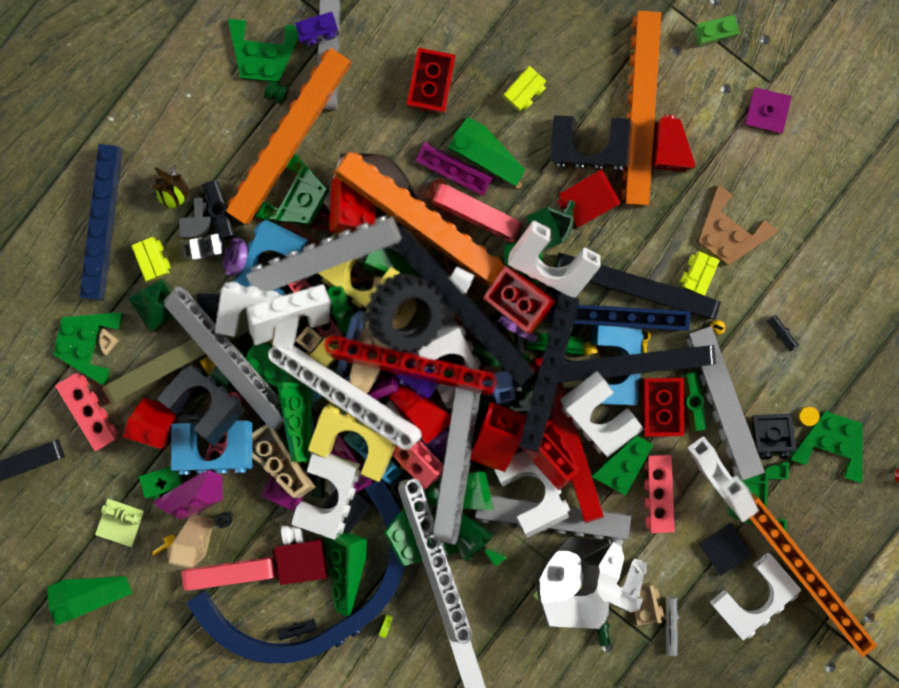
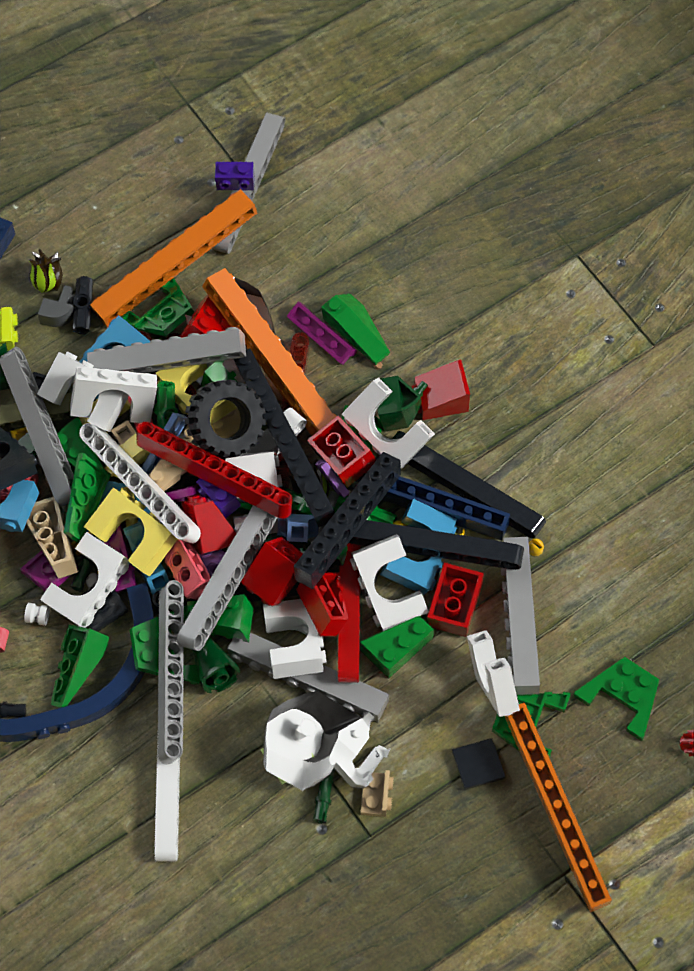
camera: 20 degrees right, 25 degrees down
dark grey brick [182,234,222,261] -> none
medium lavender tile [223,238,247,277] -> none
green wing [228,18,299,83] -> none
dark green wheel [264,80,289,105] -> none
dark red panel [272,538,328,585] -> none
lime tile [379,614,393,638] -> none
red brick [407,47,456,115] -> none
coral beam [432,184,522,242] -> none
green slope [484,546,507,566] -> none
neon yellow brick [503,66,546,112] -> none
black arch [550,115,633,171] -> none
orange brick [621,11,661,207] -> none
coral brick [643,454,675,533] -> none
red slope [651,115,696,172] -> none
light grey pin [664,596,679,656] -> none
neon yellow brick [680,251,720,296] -> none
green piece [680,372,707,432] -> none
bright green brick [694,15,740,47] -> none
medium nougat wing [698,185,779,265] -> none
white arch [710,553,801,640] -> none
magenta plate [745,87,792,134] -> none
black plate [752,414,796,460] -> none
black pin [766,314,799,352] -> none
yellow tile [799,407,819,426] -> none

